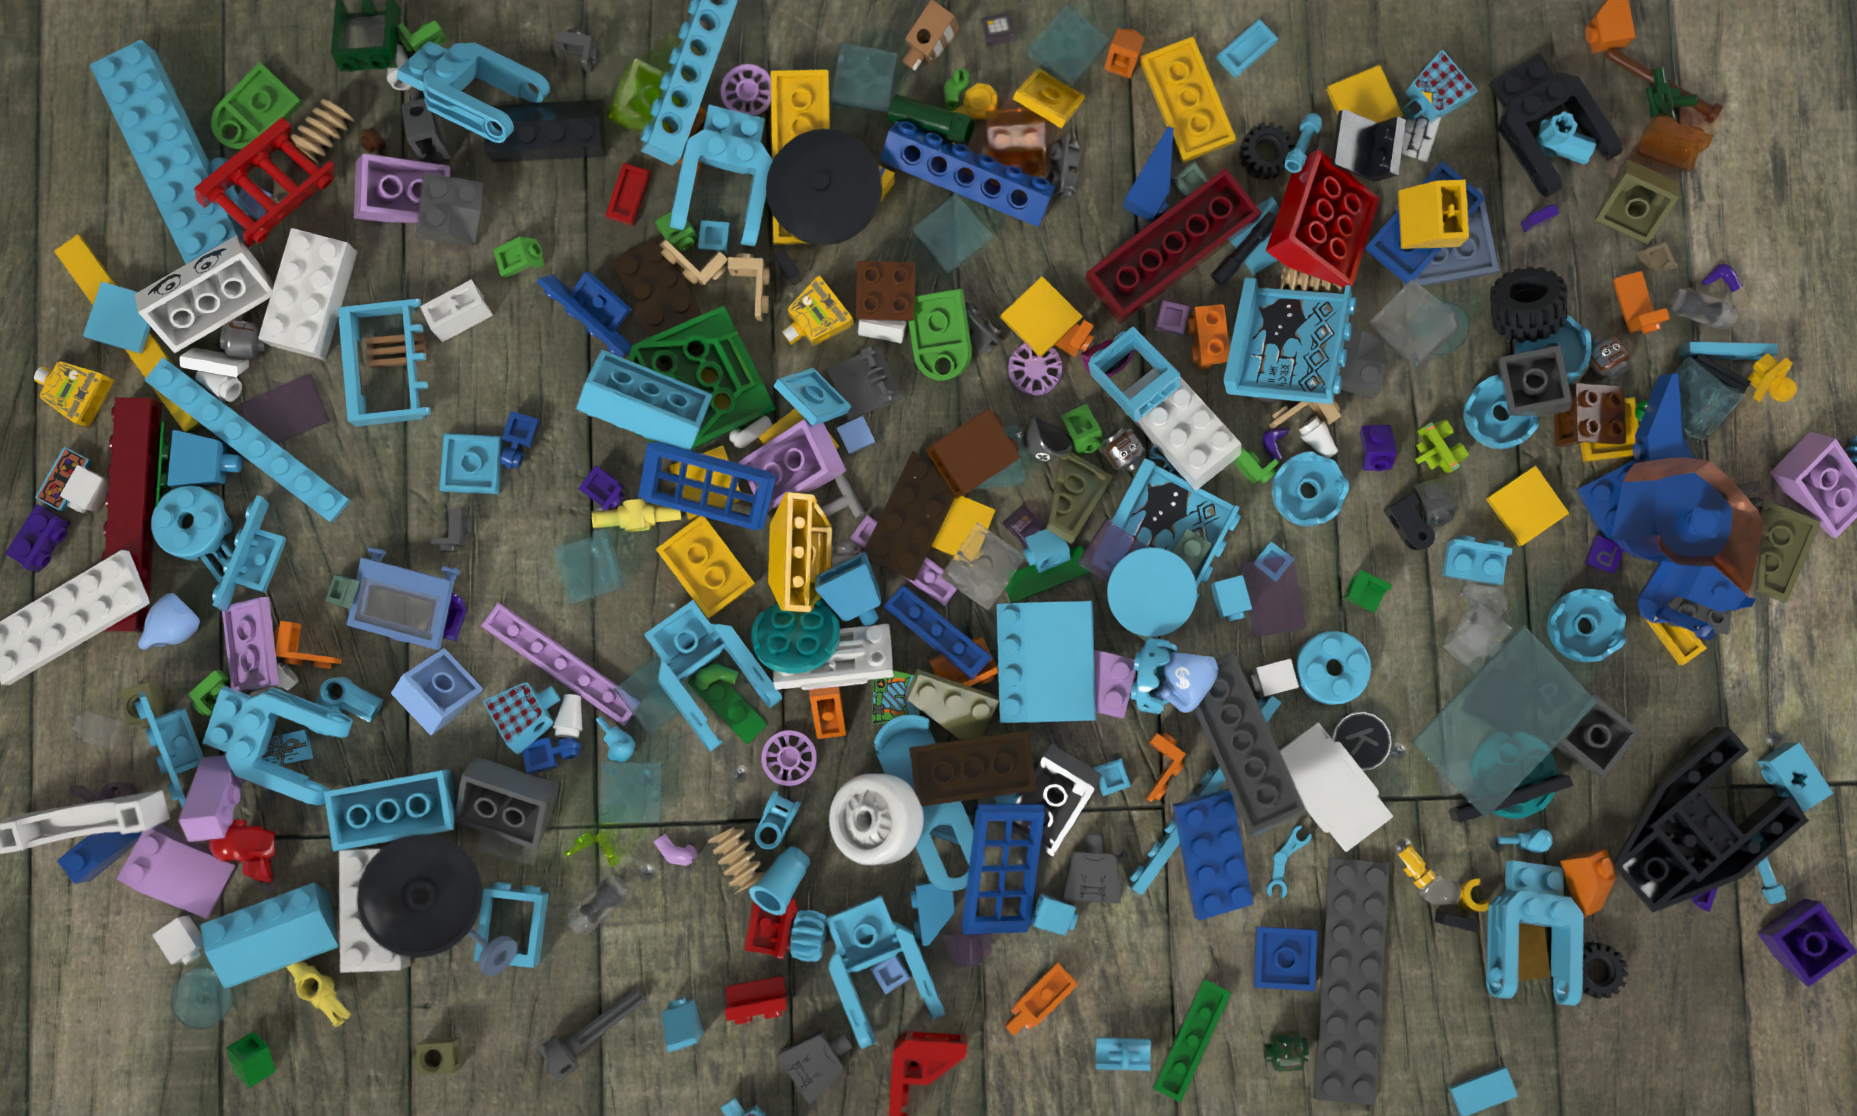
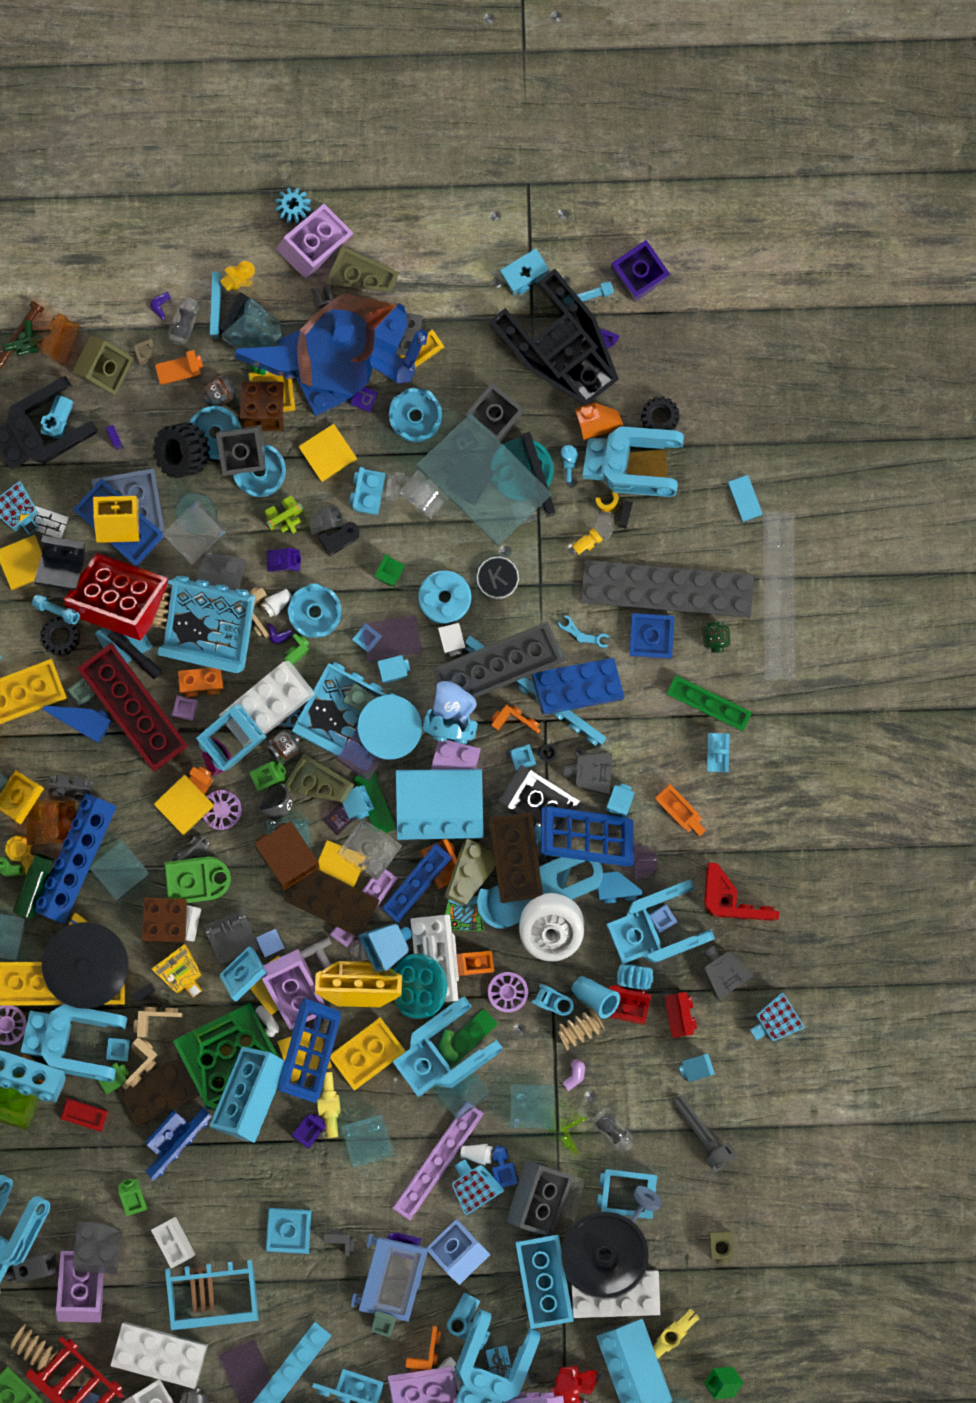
camera: 90 degrees left, 0 degrees up
reddish brown plate [359,127,386,155] -> none
black slope [484,99,606,163] -> none
blue plate [501,411,540,470] -> none
medium azure piece [596,716,636,762] -> none
white piece [1280,721,1394,852] -> none
none -> black hinge [538,744,556,762]

